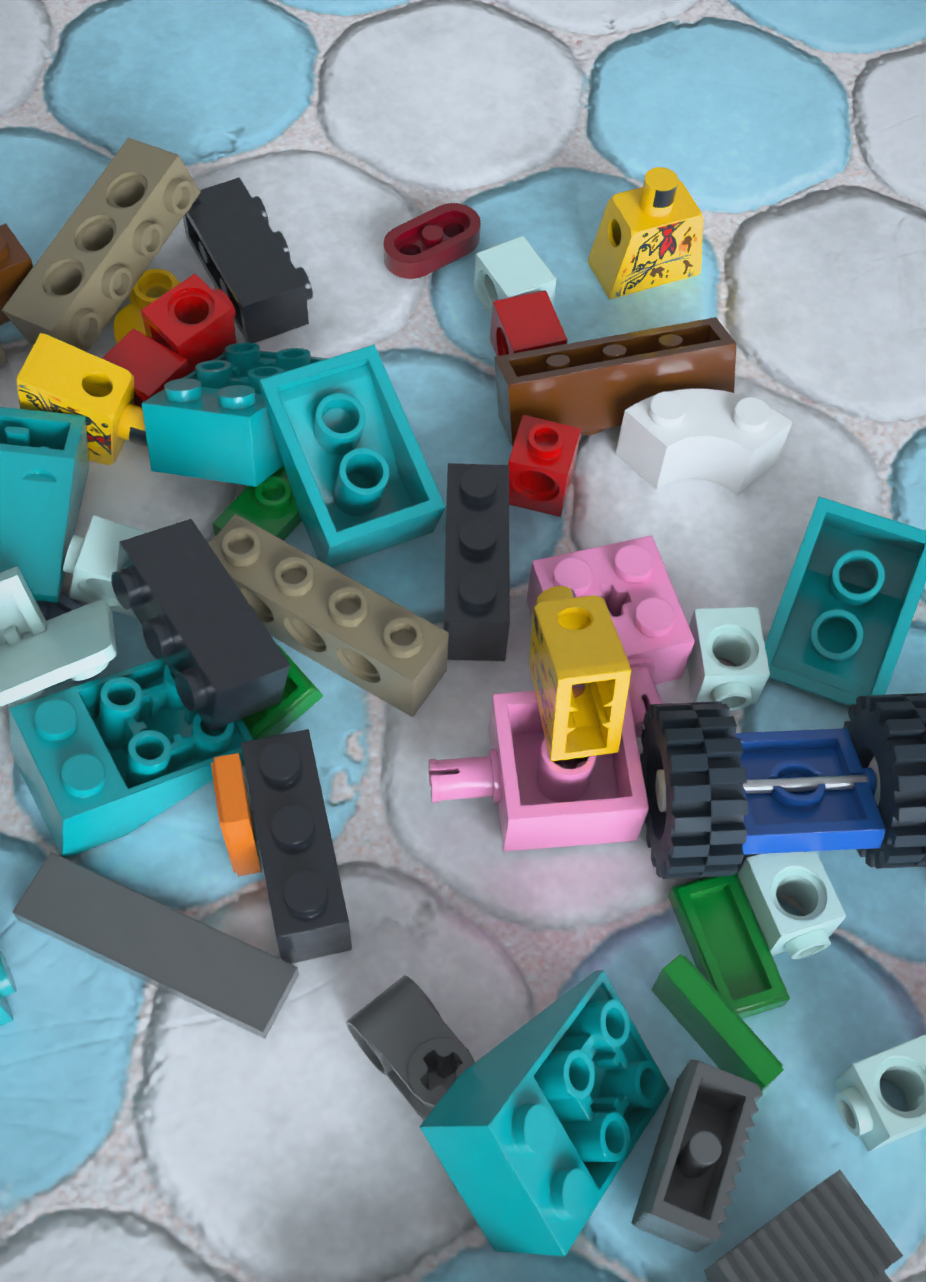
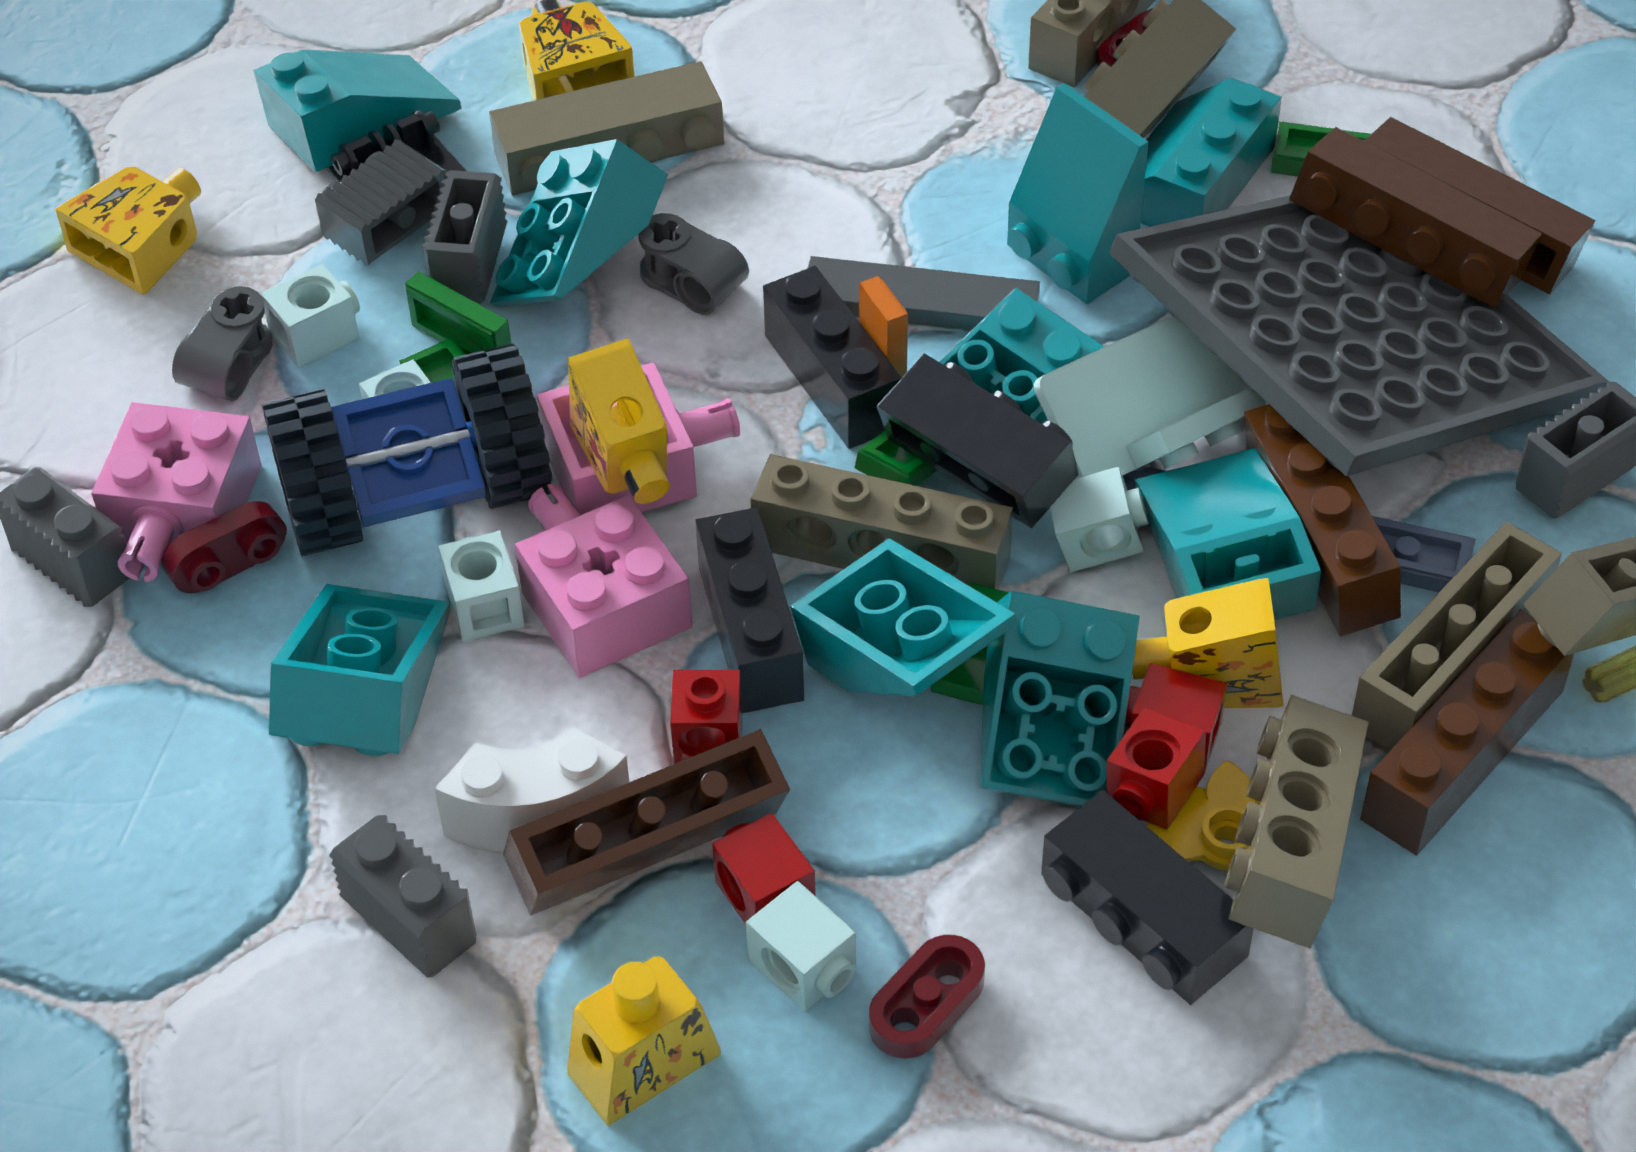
camera: 170 degrees right, 10 degrees down
none -> dark grey brick [329,815,476,977]

